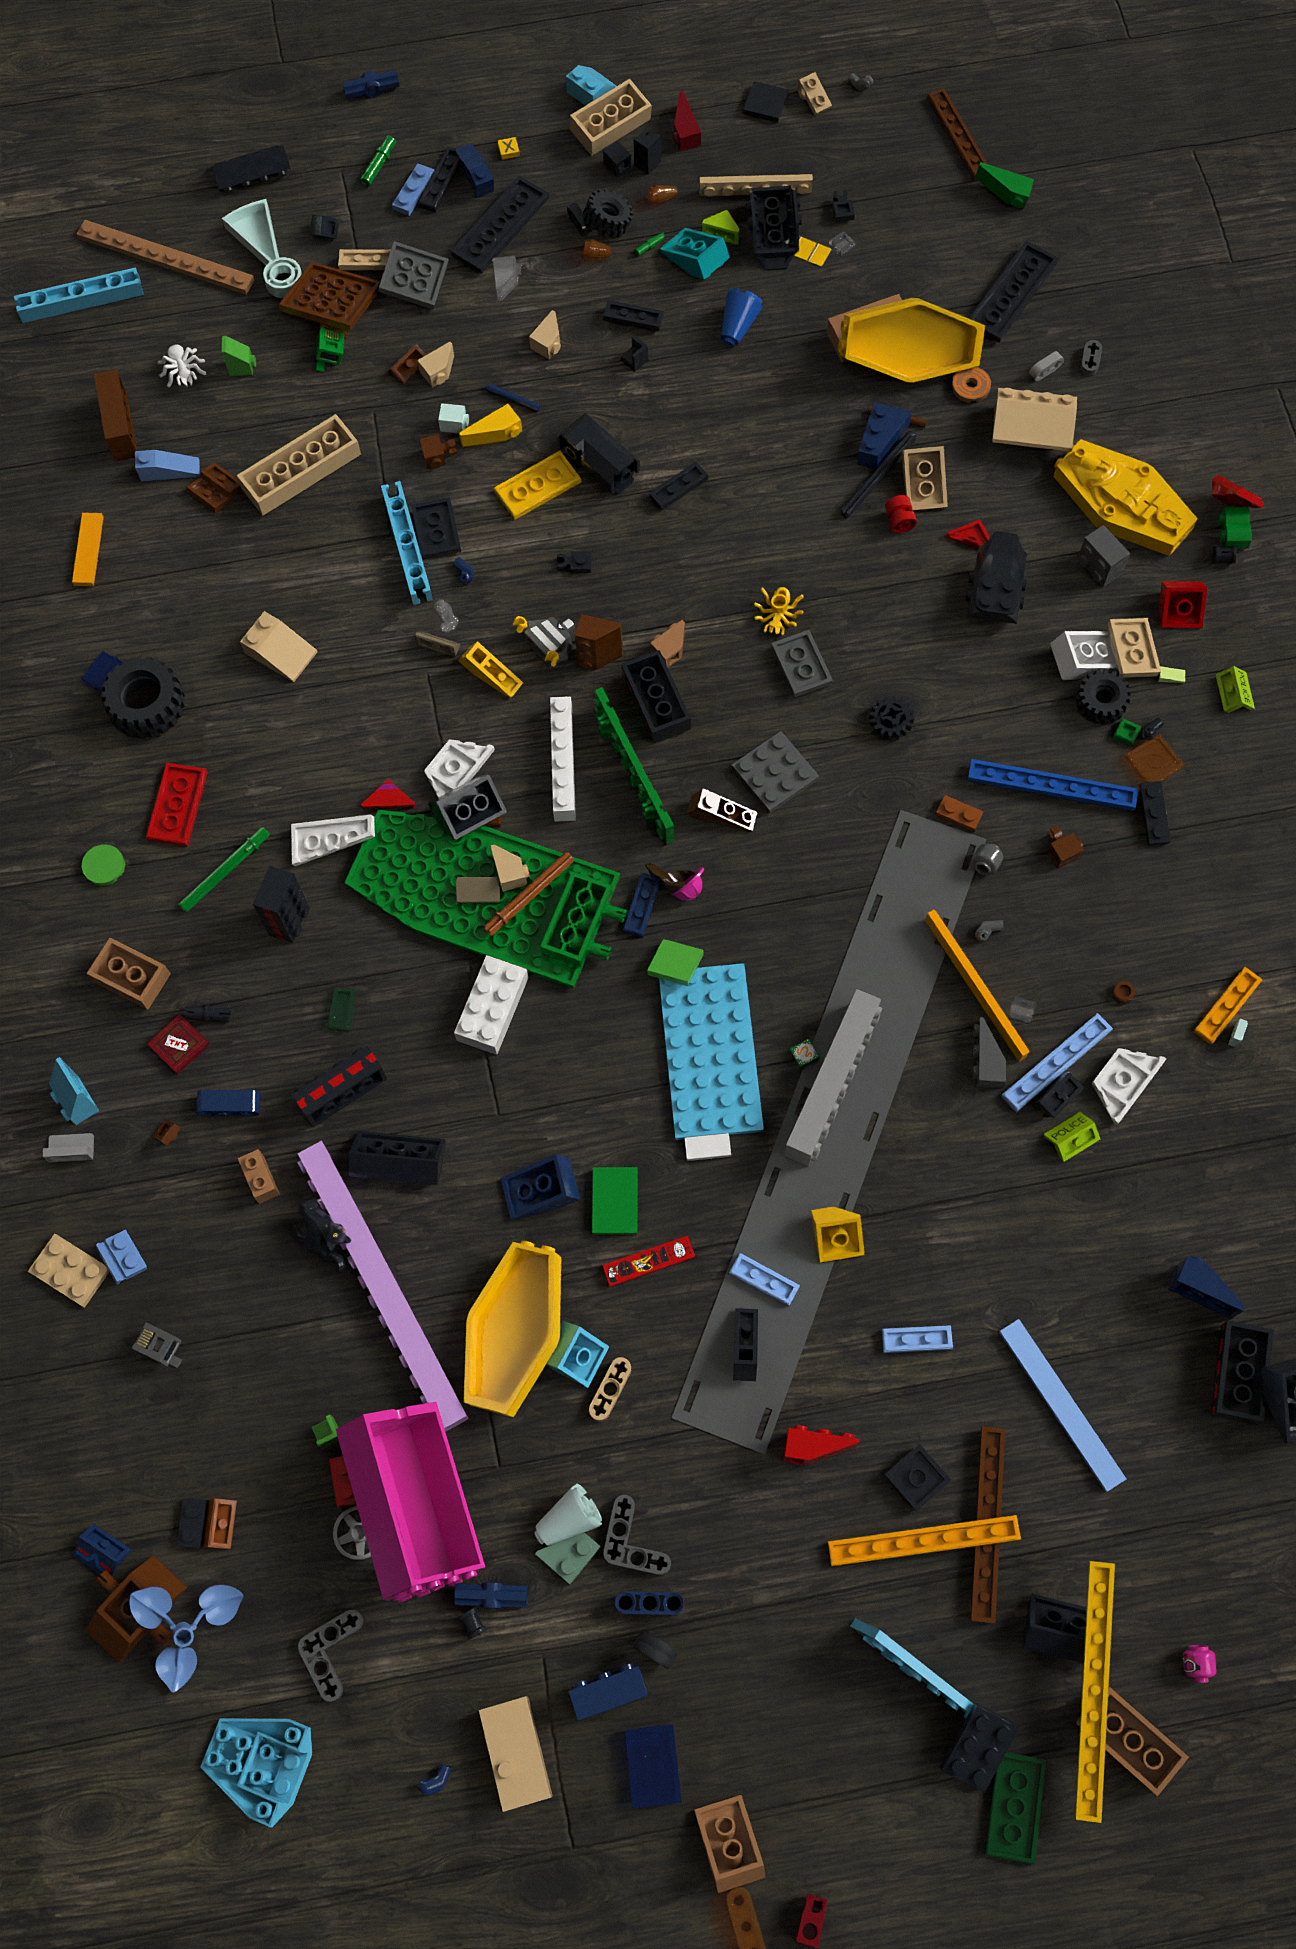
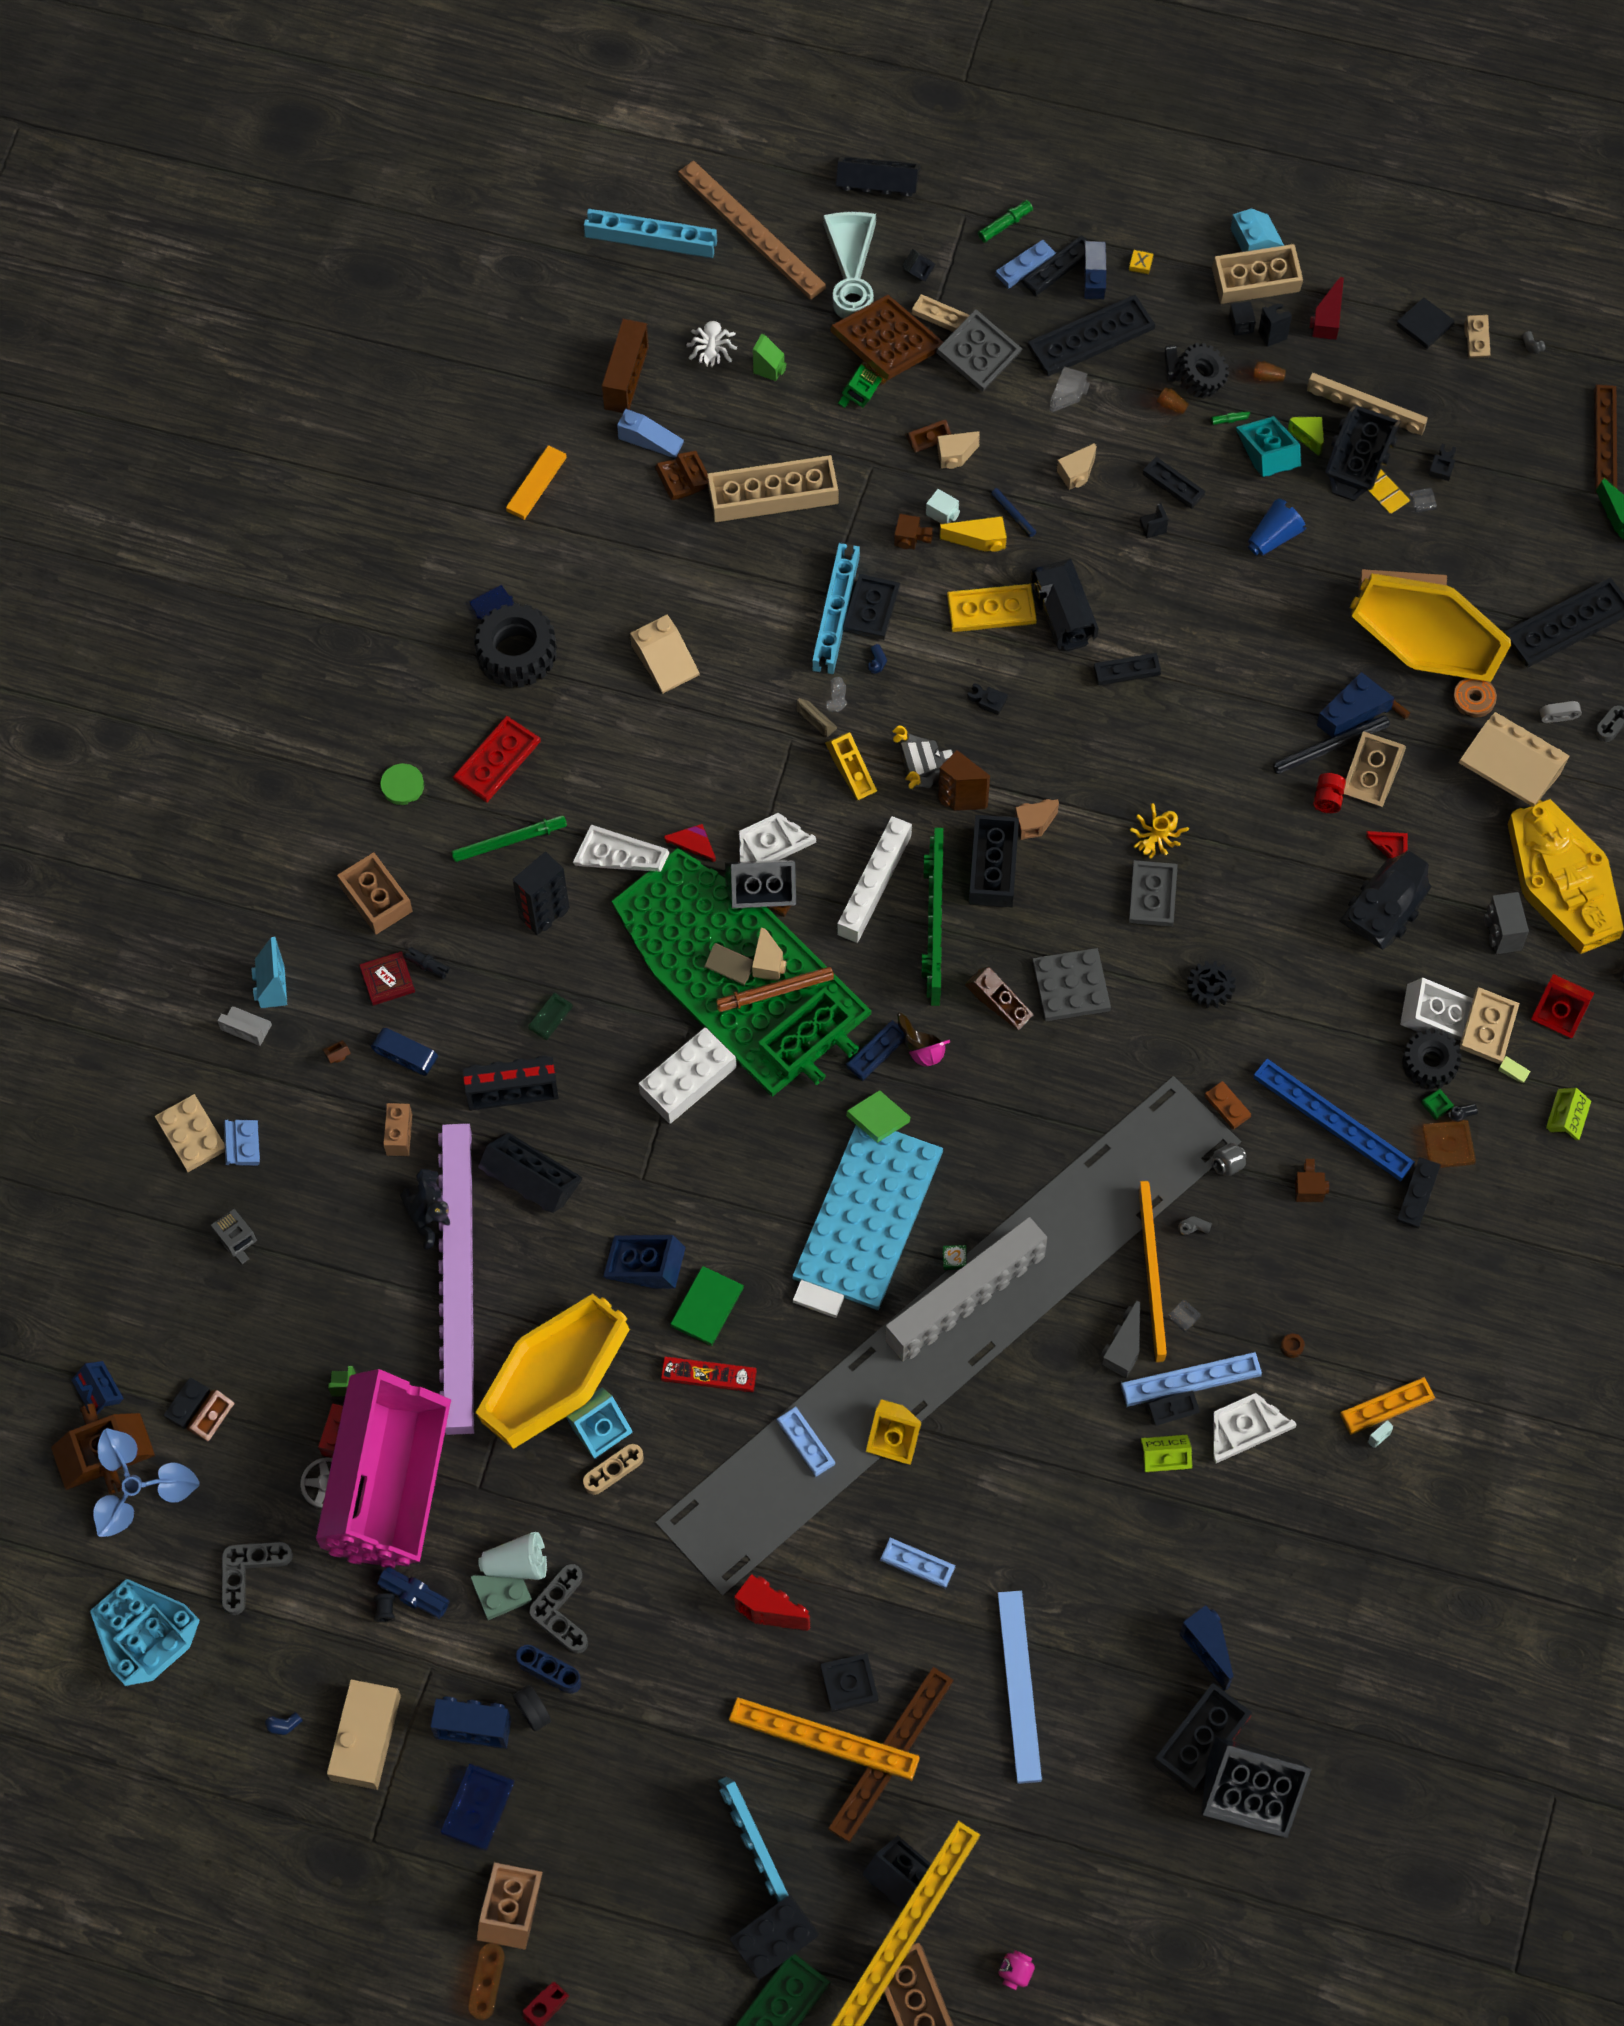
camera: 25 degrees right, 5 degrees down
dark blue piece [342,70,400,99] -> none
black slope [733,1308,758,1382] -> none

